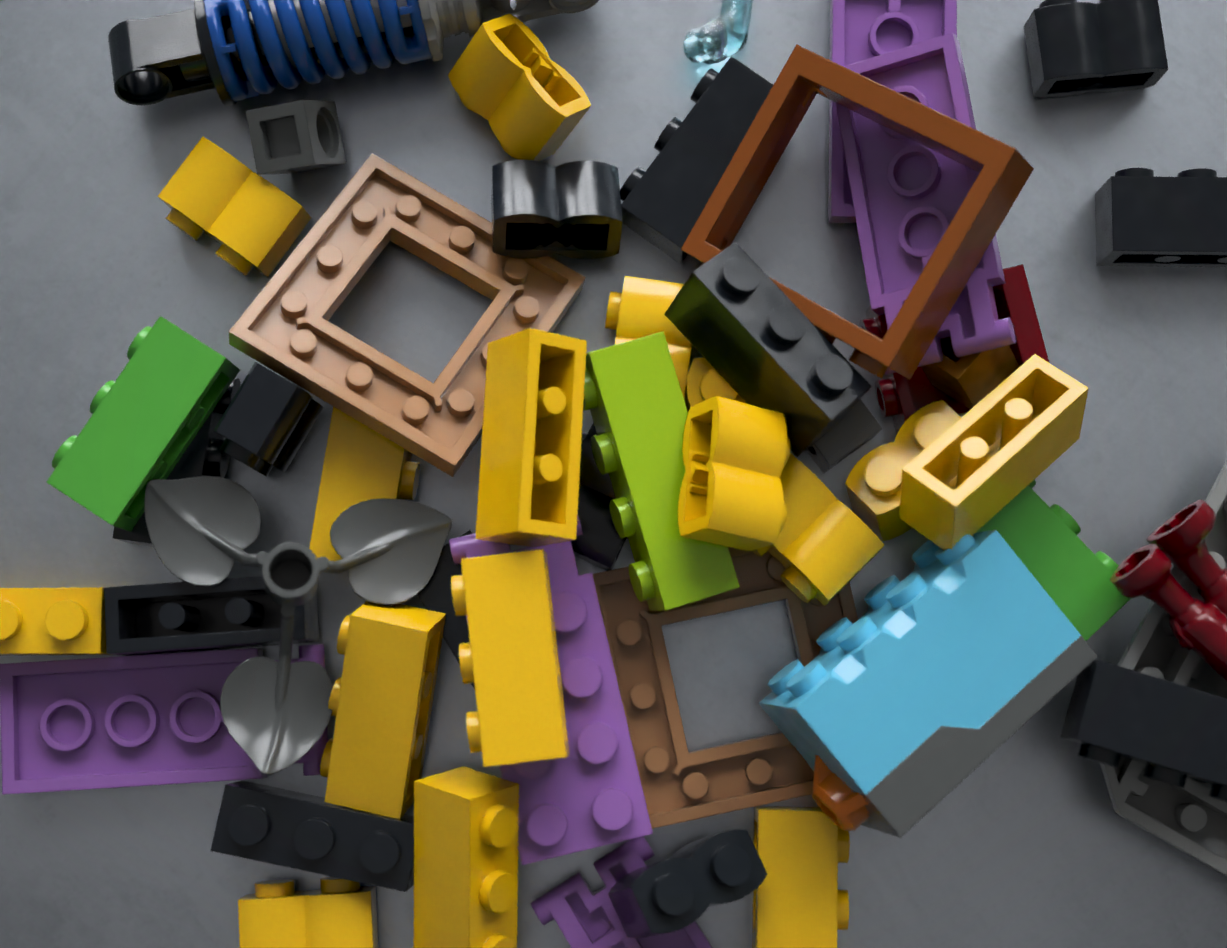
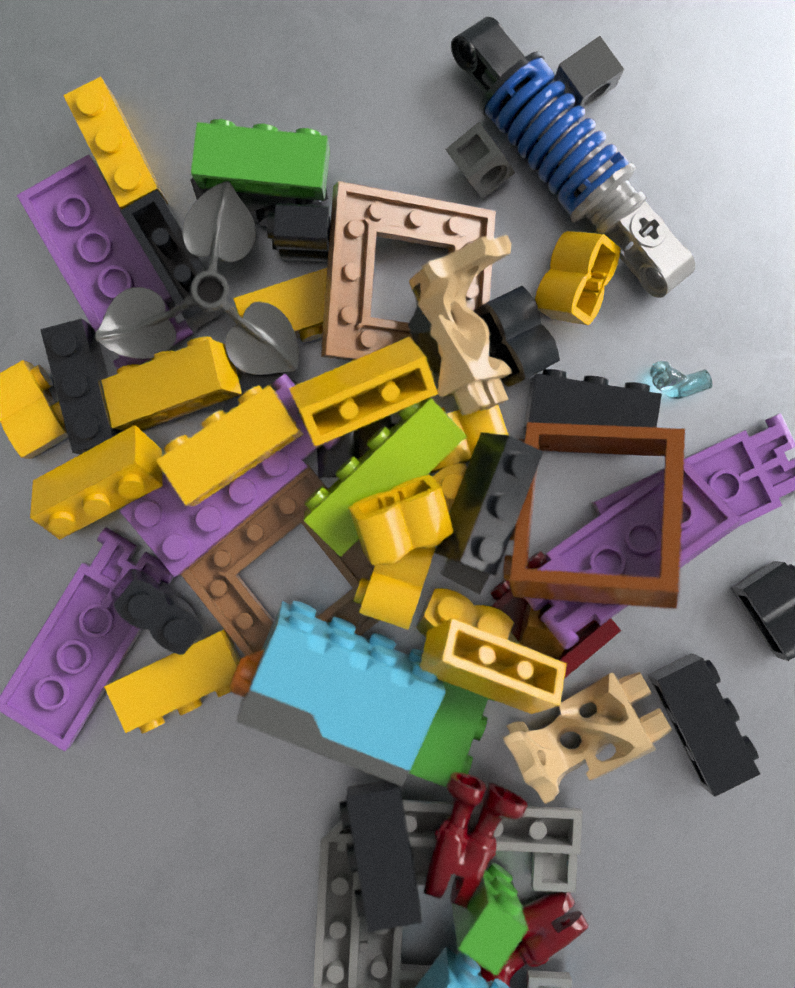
camera: 60 degrees right, 5 degrees up
yellow brick [157,136,312,277] -> none
none -> tan hips [408,235,512,416]
none -> tan hips [503,672,672,804]

